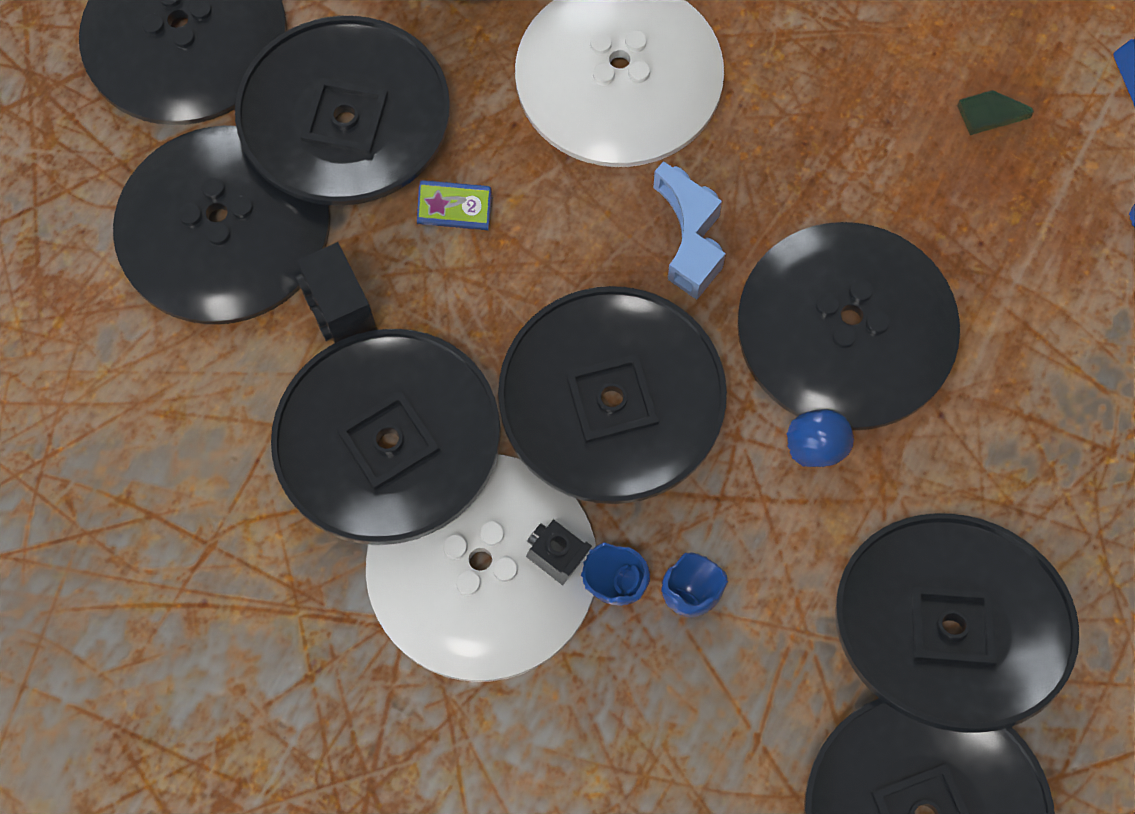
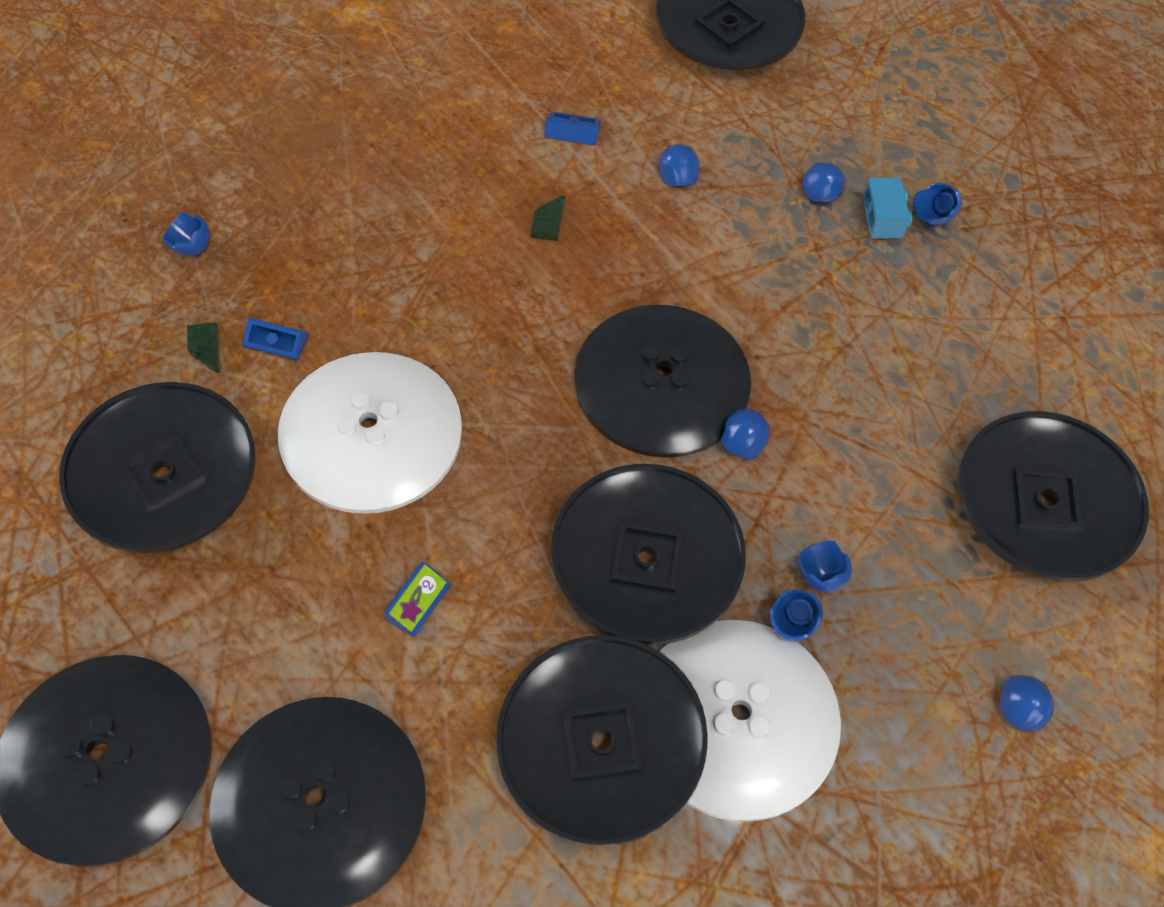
camera: 70 degrees left, 10 degrees down
black dish [235,16,450,206] -> none
black piece [295,242,377,343] -> none
black brick [526,519,592,585] -> none
light blue arch [653,161,726,300] -> none
black dish [835,513,1080,733] -> none

